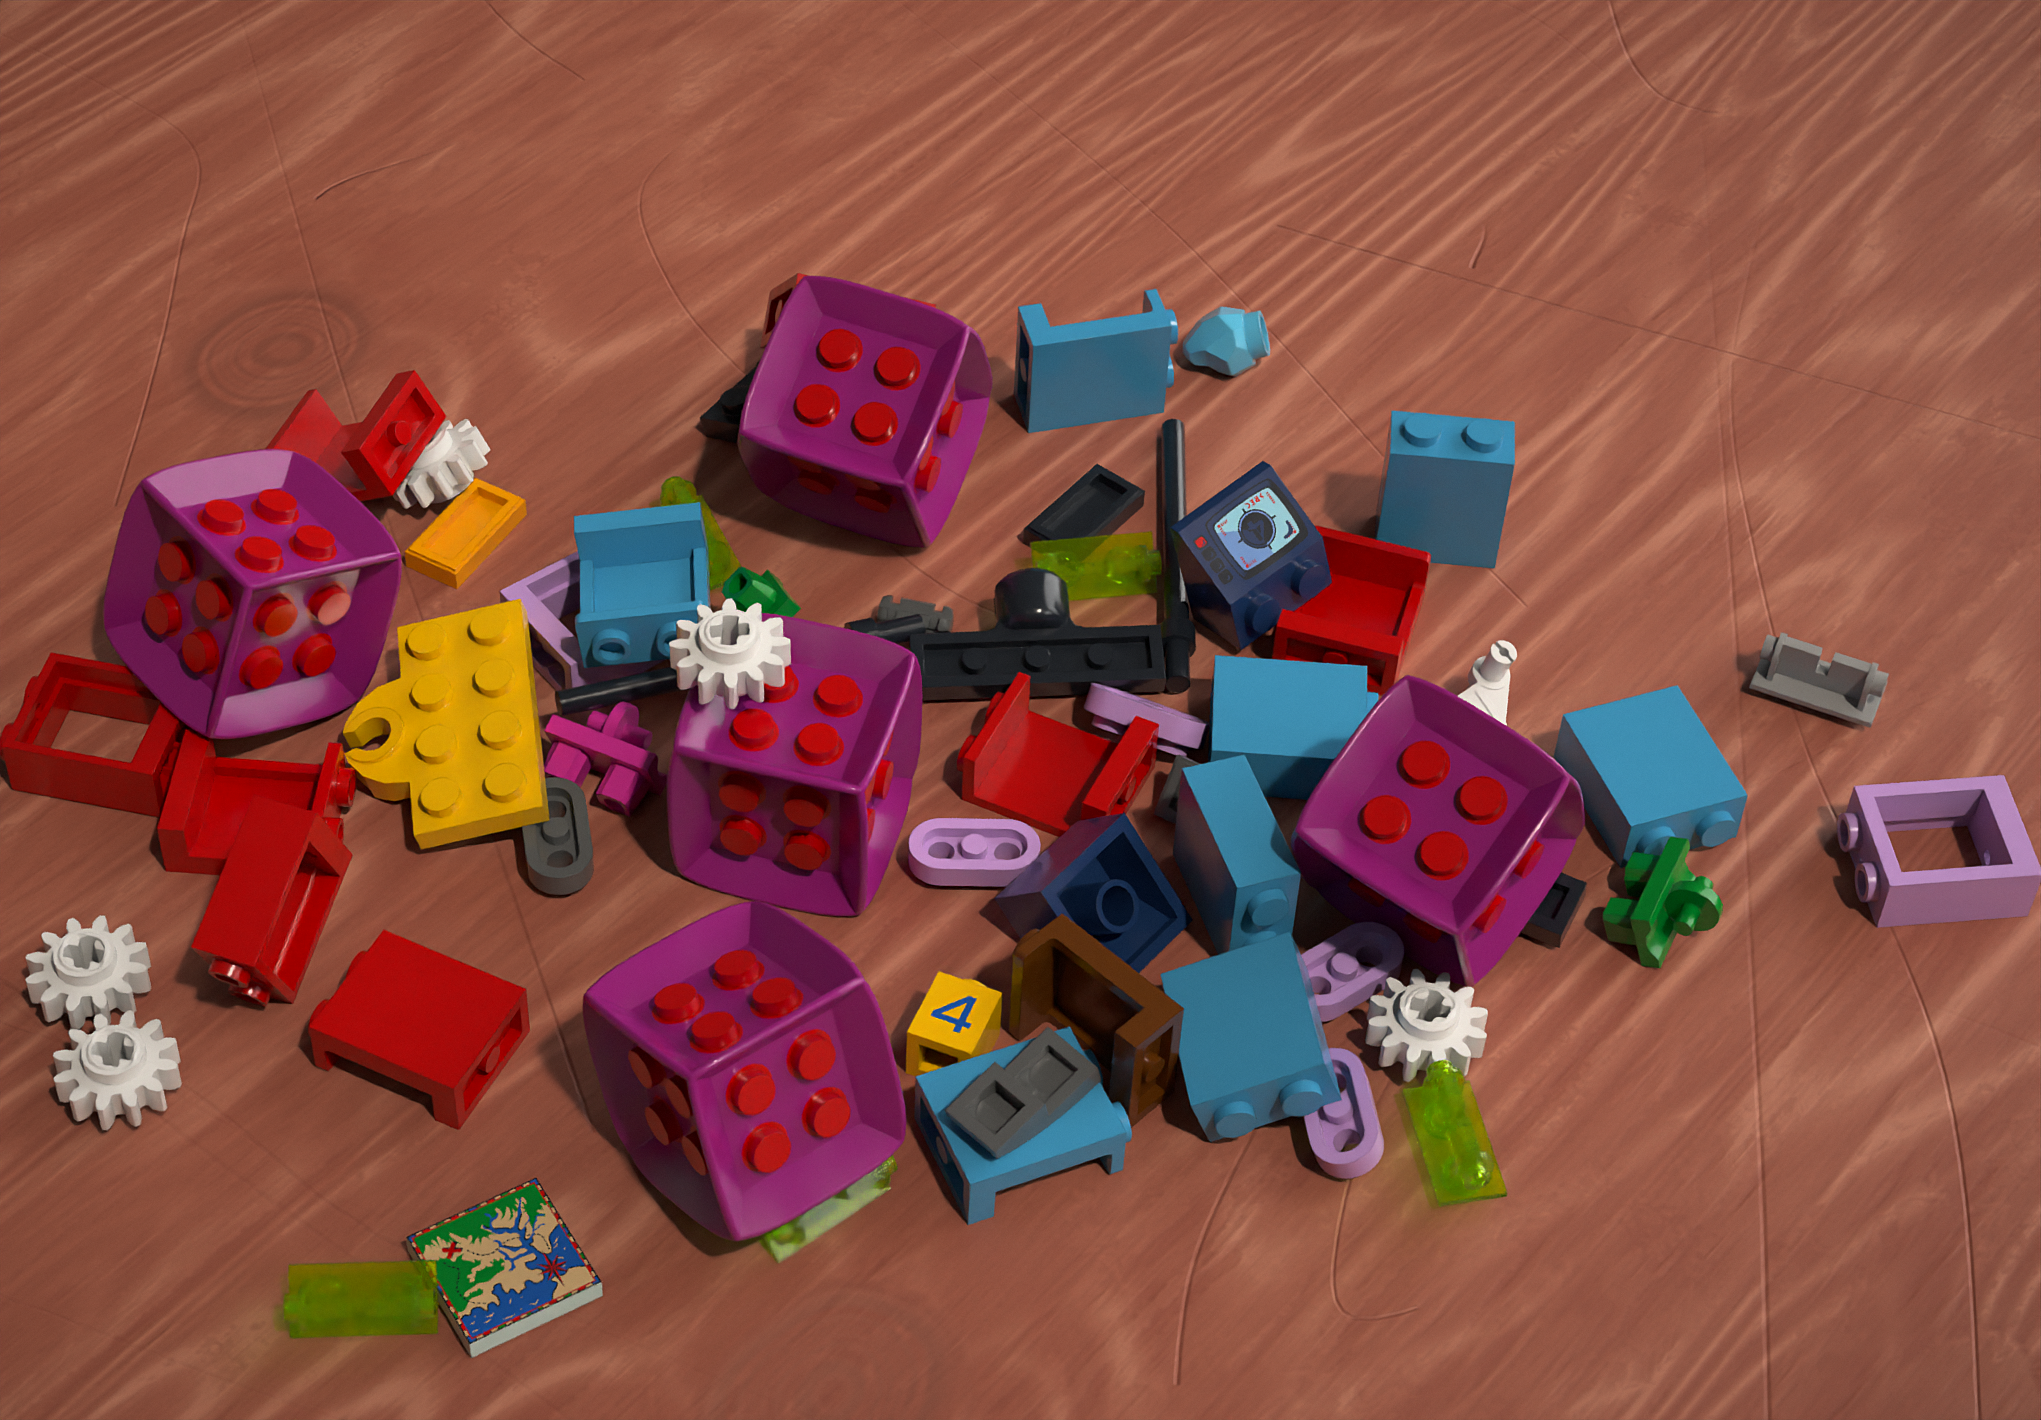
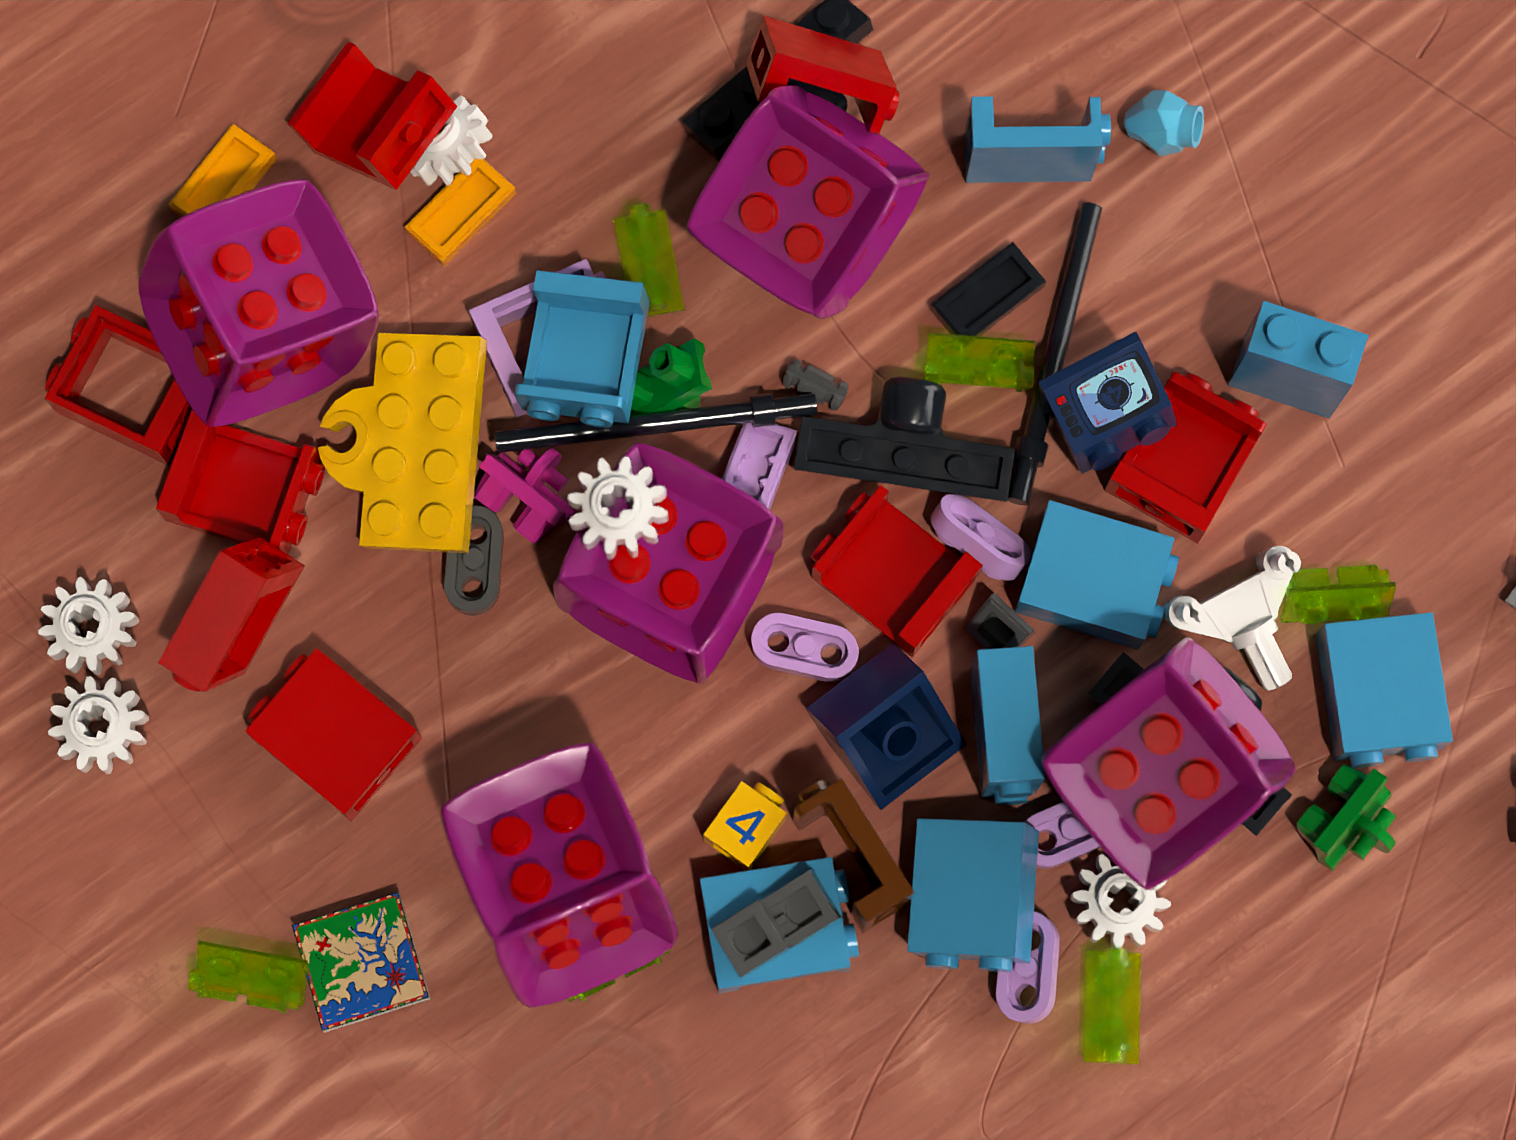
camera: 15 degrees right, 30 degrees up
none -> clear neon green hinge [1281,564,1396,624]

